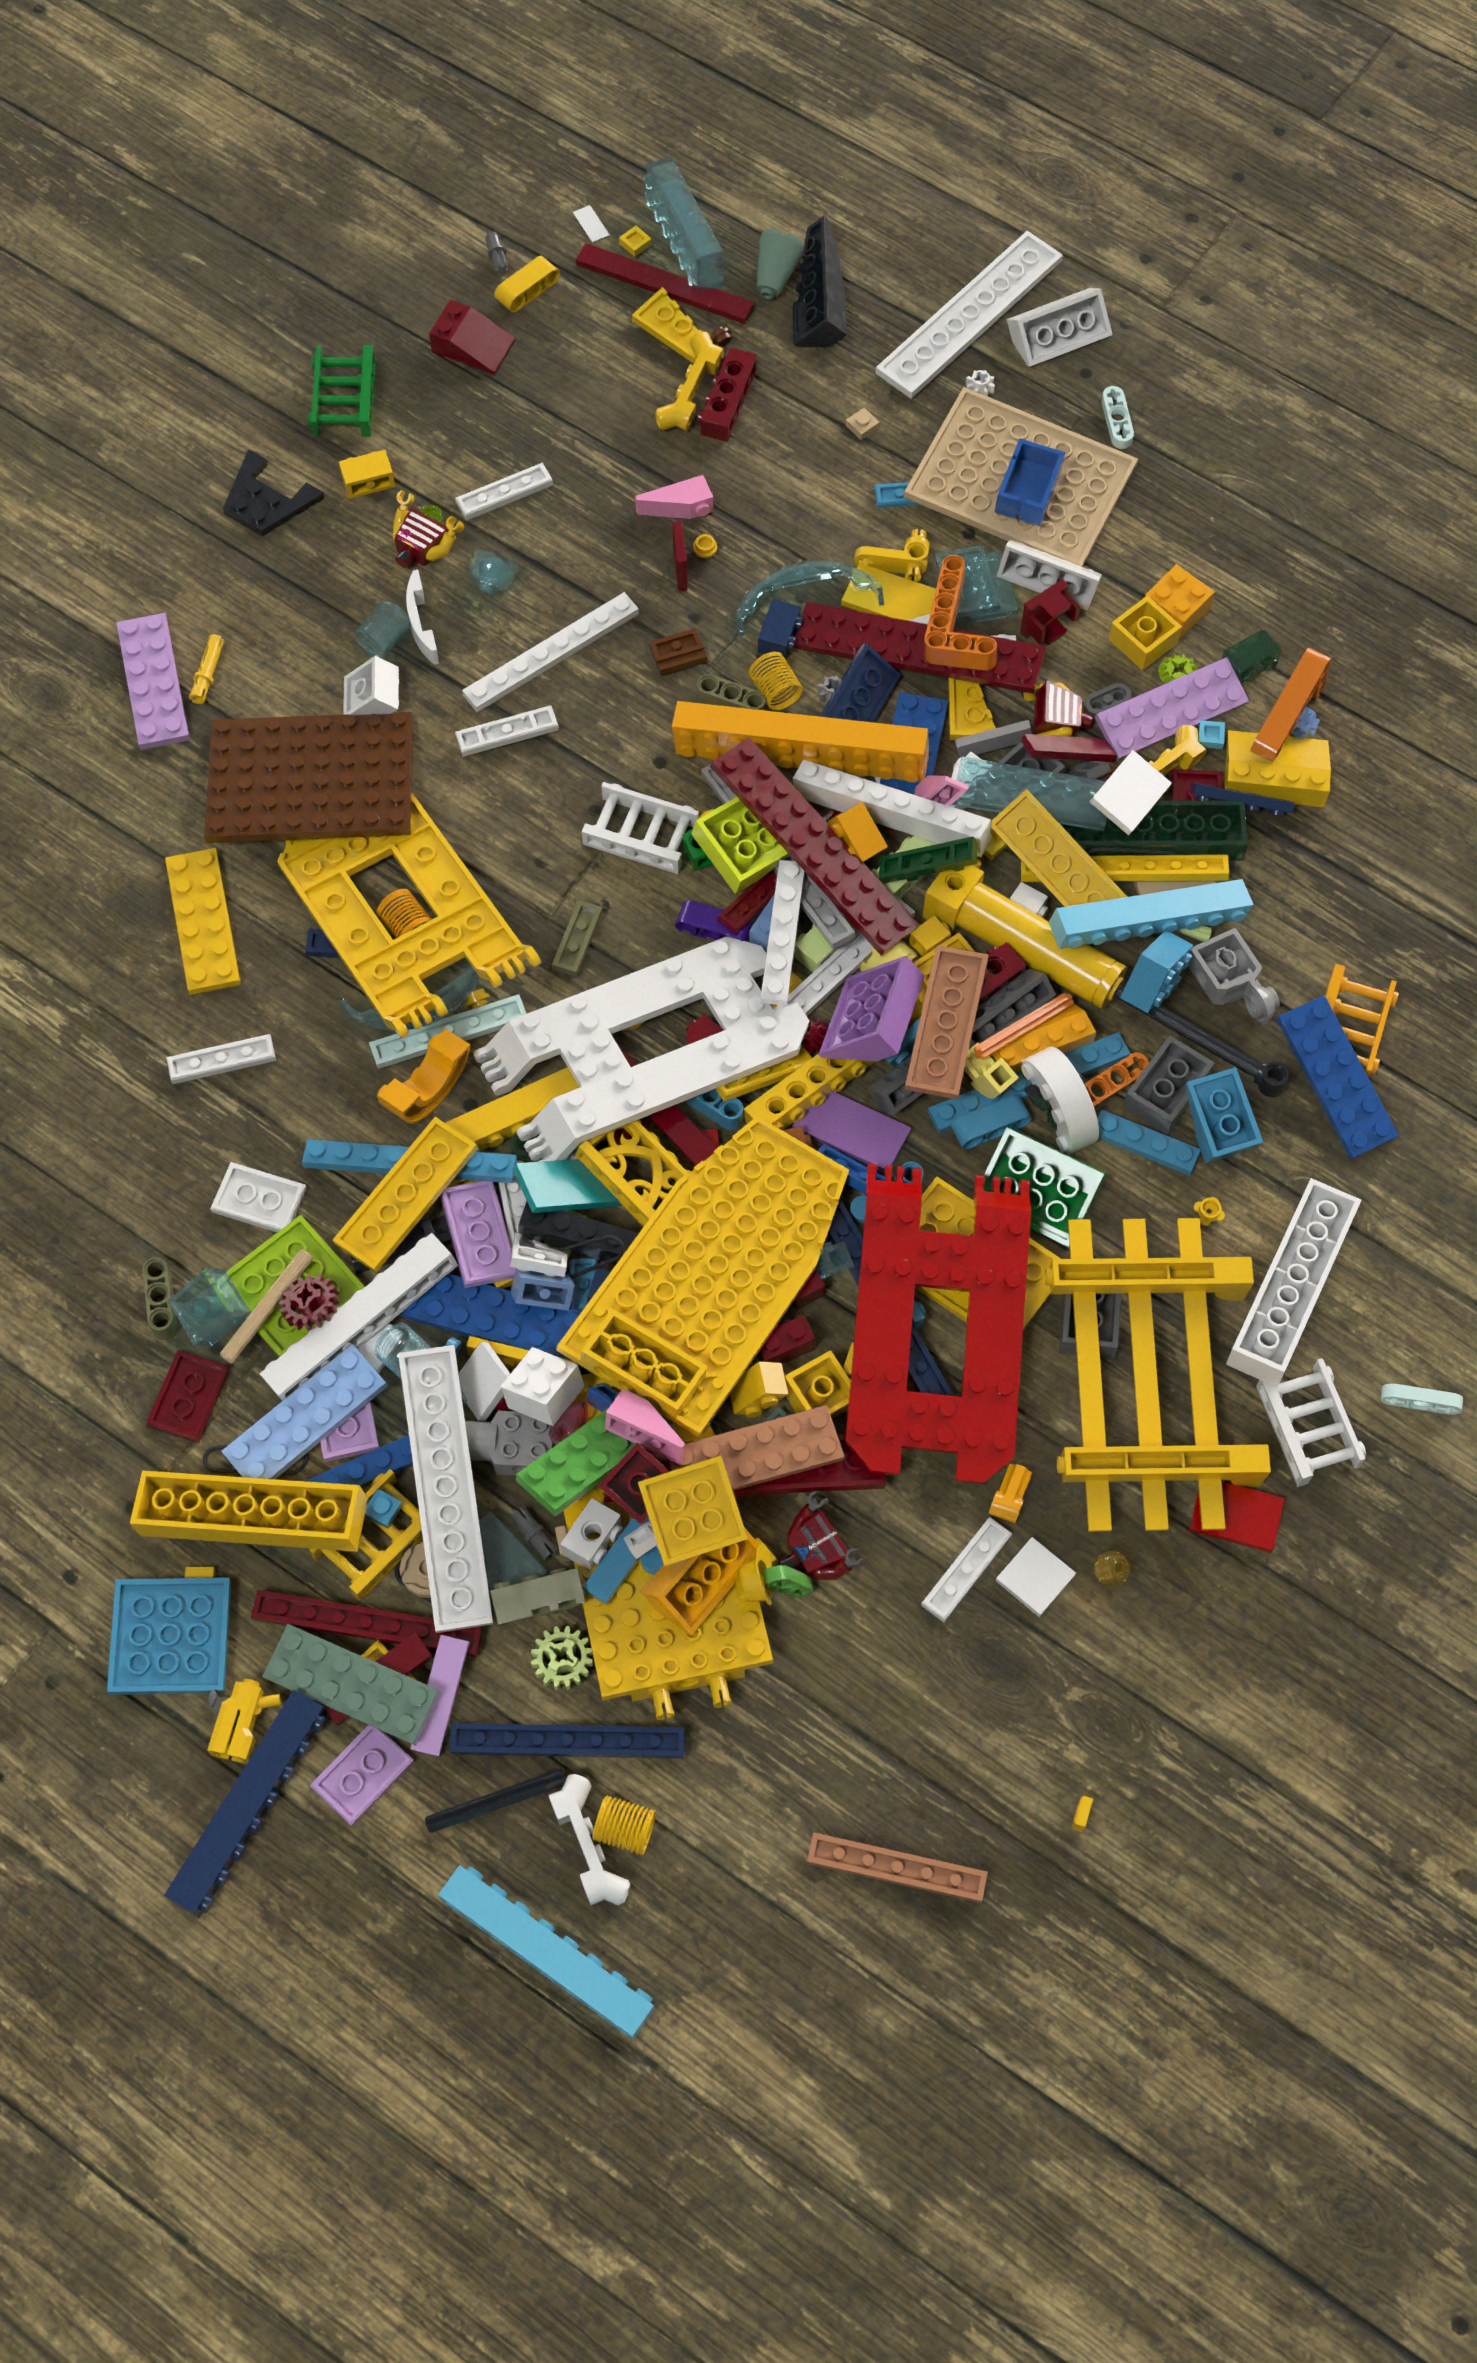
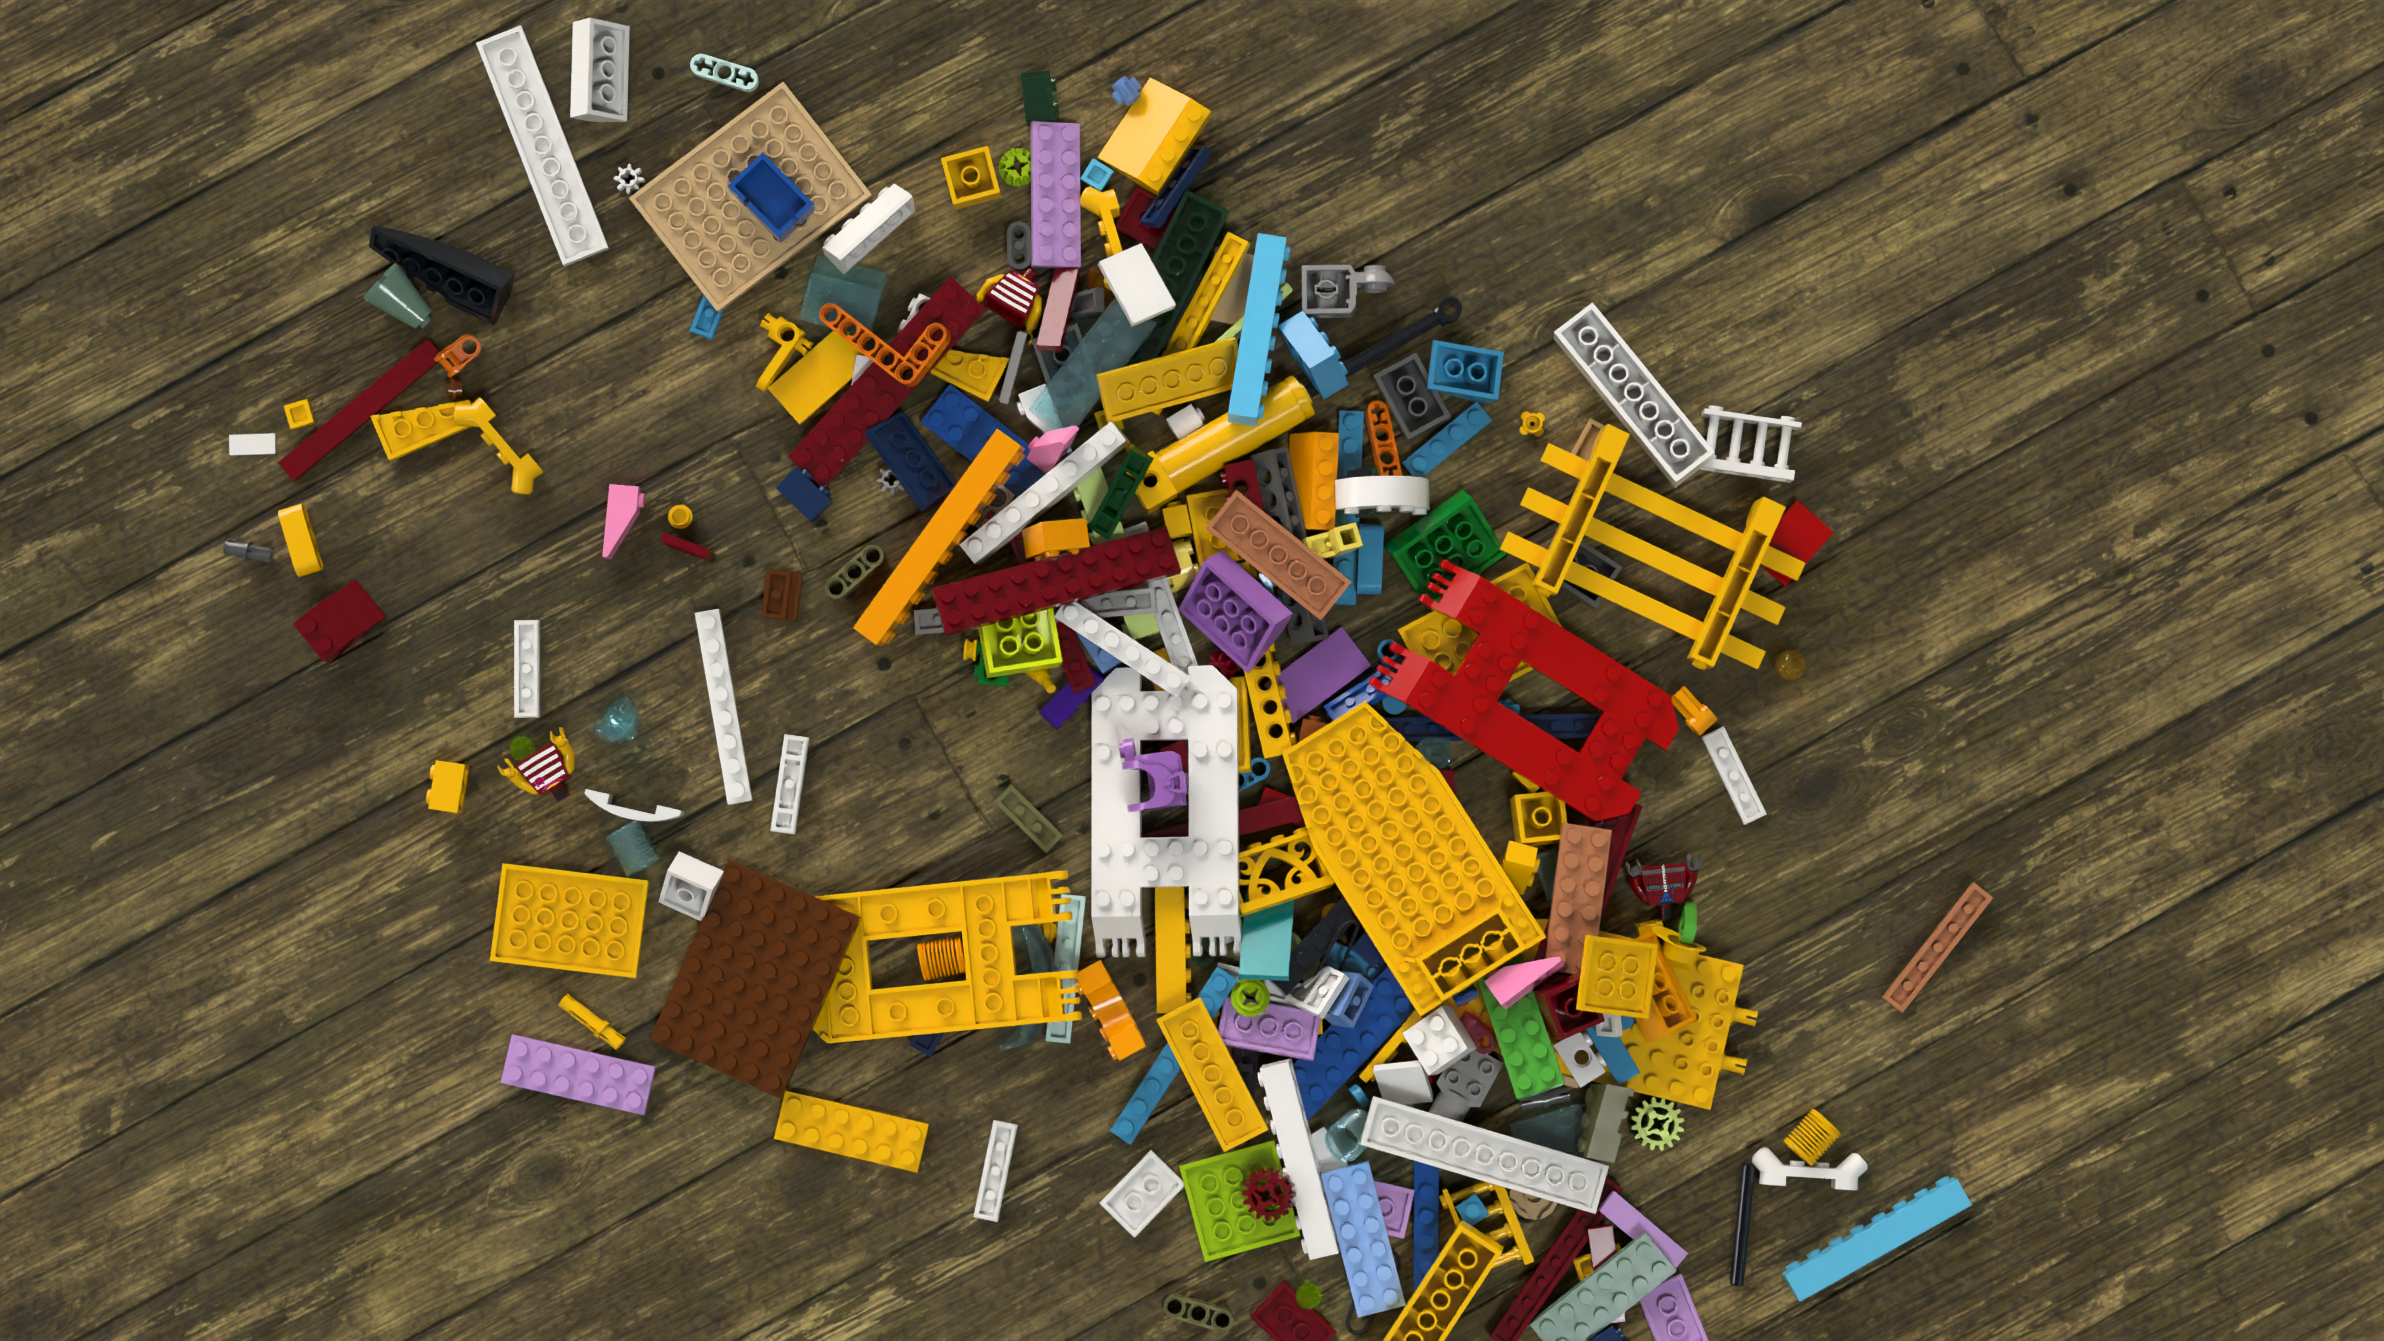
camera: 60 degrees left, 20 degrees up
clear light blue brick [167,1268,251,1346] -> none
tan axle [220,1249,312,1363] -> none
black wing [223,449,325,537] -> none
green fence [307,345,376,437] -> none
dark blue plate [450,1723,685,1759] -> none
white fence [582,782,699,874] -> none
clear light blue brick [644,156,724,293] -> none
dark red brick [697,347,757,442] -> none
clear light blue windscreen [735,560,884,636] -> none
yellow piece [749,652,803,710] -> none
dark red brick [757,1315,816,1365] -> none
tan plate [846,408,880,440] -> none
orange axle [974,993,1074,1060] -> none
white tile [996,1537,1076,1617] -> none
dark red panel [1020,579,1080,645] -> none
yellow tile [1071,1796,1093,1833] -> none
light orange brick [1145,564,1215,639] -> none
orange beam [1250,647,1331,762] -> none
blue plate [1276,995,1399,1160] -> none
light orange fence [1325,964,1399,1078] -> none
light aqua beam [1381,1384,1463,1415] -> none
none -> orange piece [434,334,481,378]
none -> yellow plate [490,863,650,978]
none -> yellow cone [1025,669,1056,693]
none -> medium lavender animal [1119,738,1189,812]
none -> lime gear [1231,979,1270,1018]
none -> clear neon green tile [1296,1283,1322,1309]

